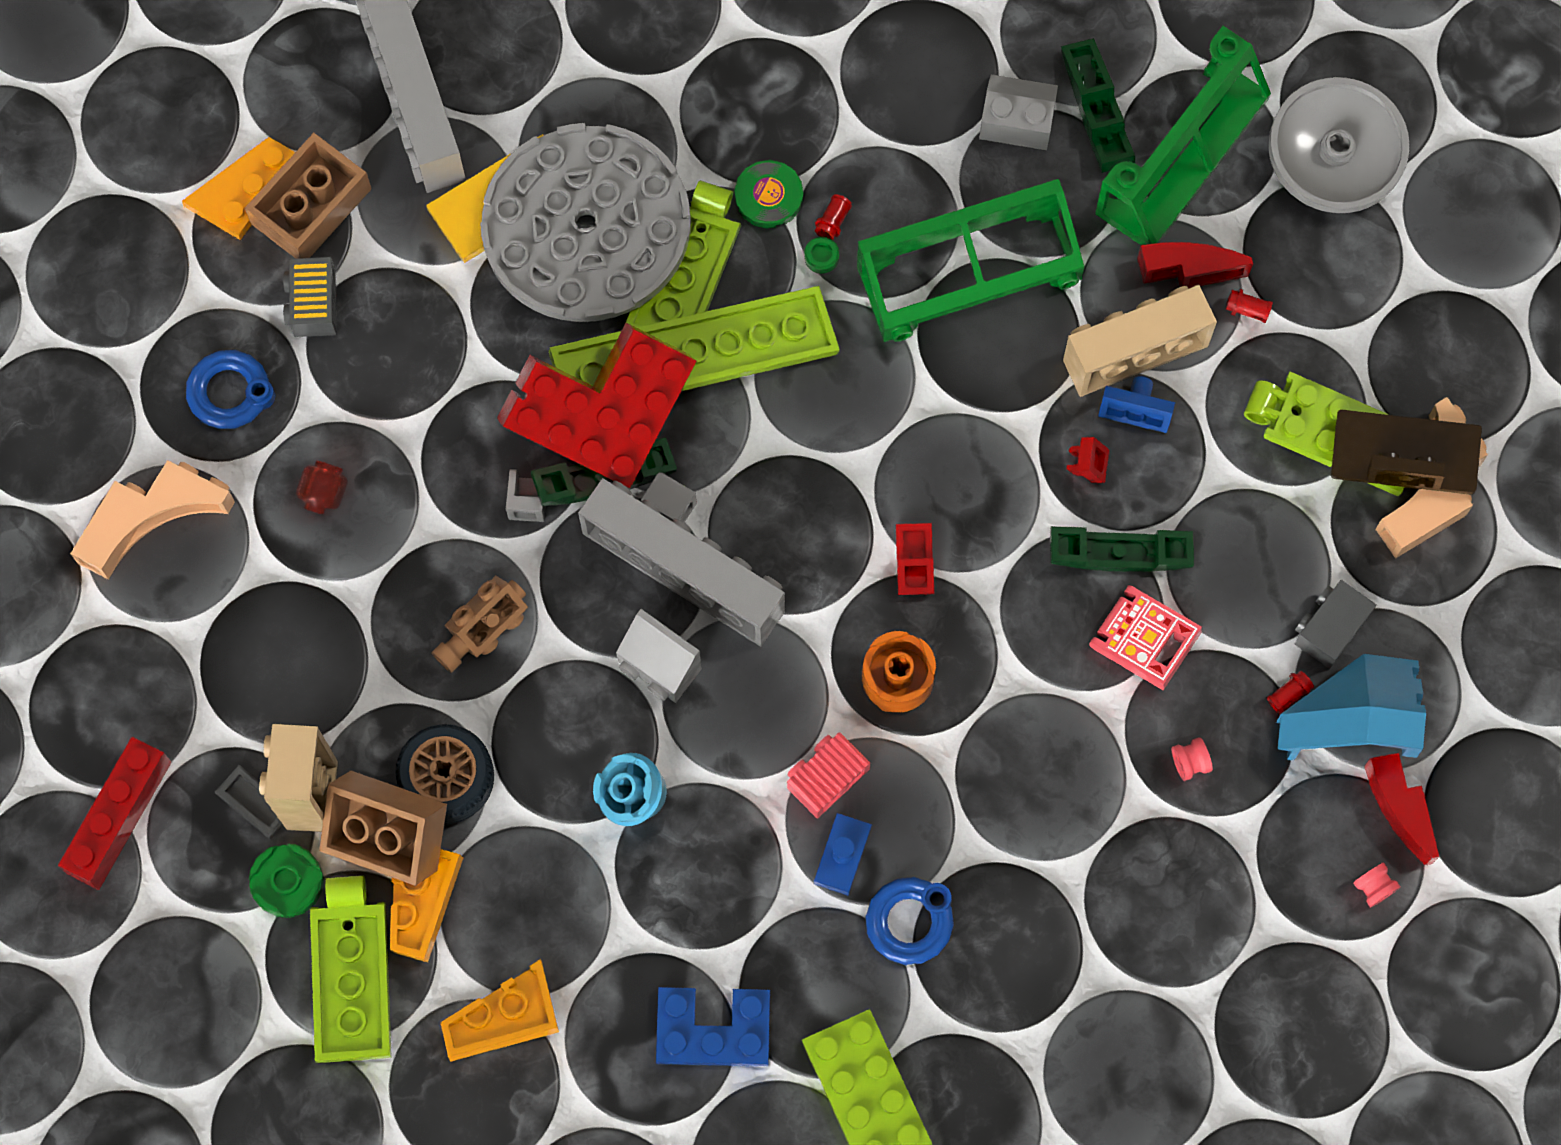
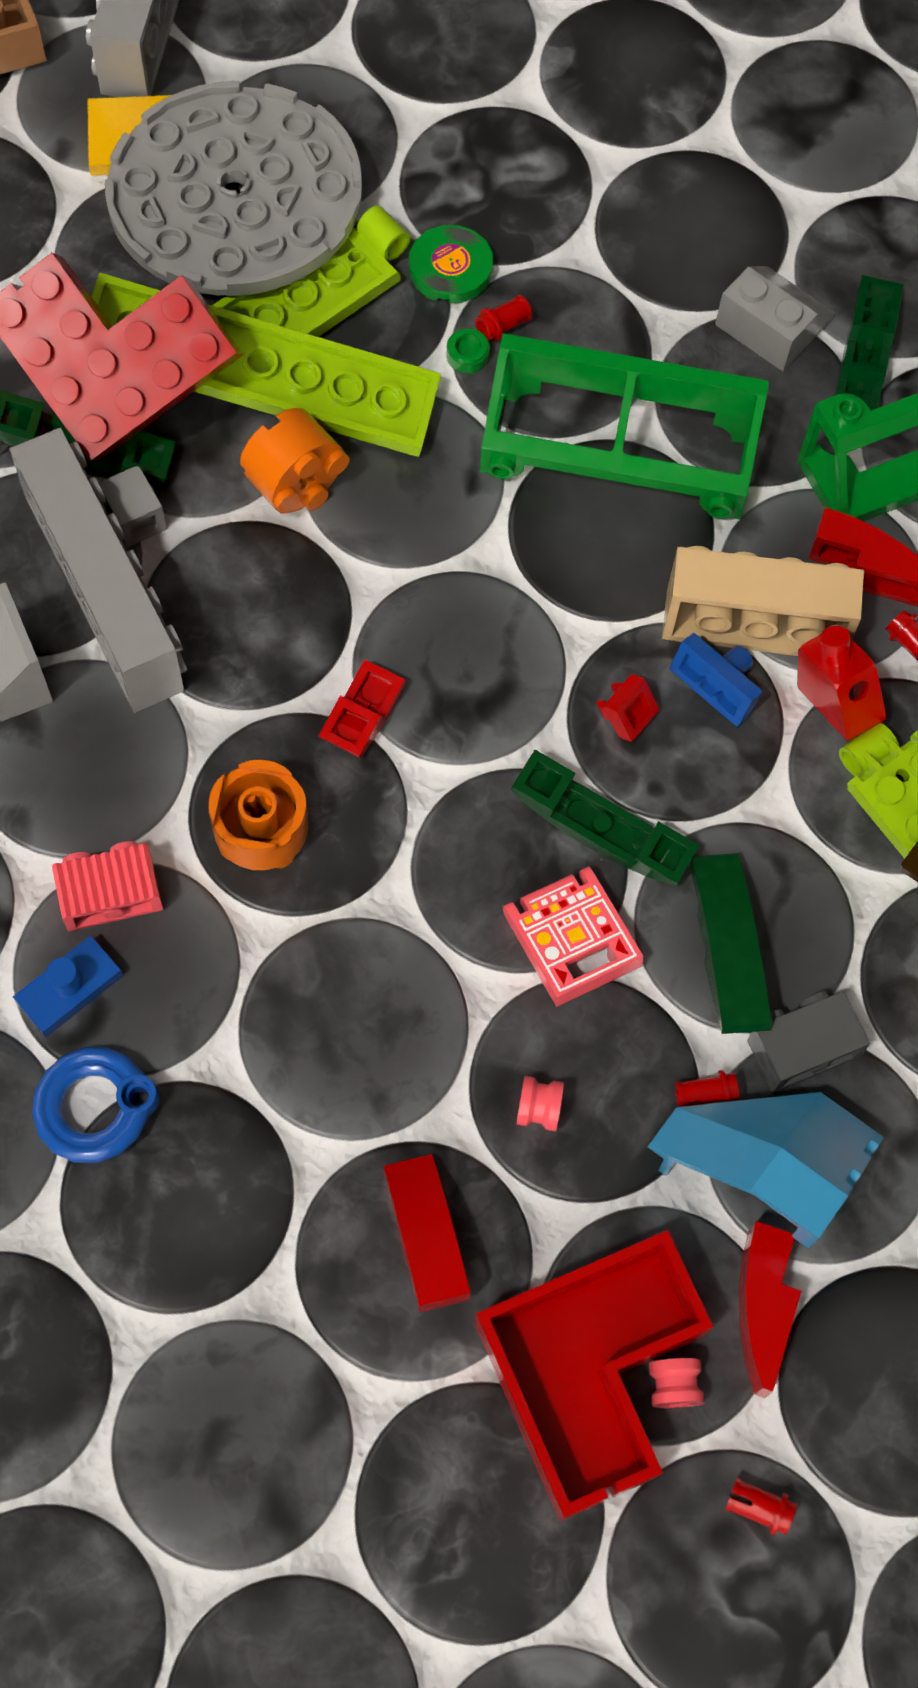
camera: 25 degrees right, 5 degrees down
none -> orange brick [240,408,349,514]
none -> red slope [383,1154,471,1313]
none -> red piece [474,1230,713,1522]
none -> dark green slope [690,853,772,1034]
none -> red pin [725,1477,797,1536]
none -> red torso [797,625,886,742]

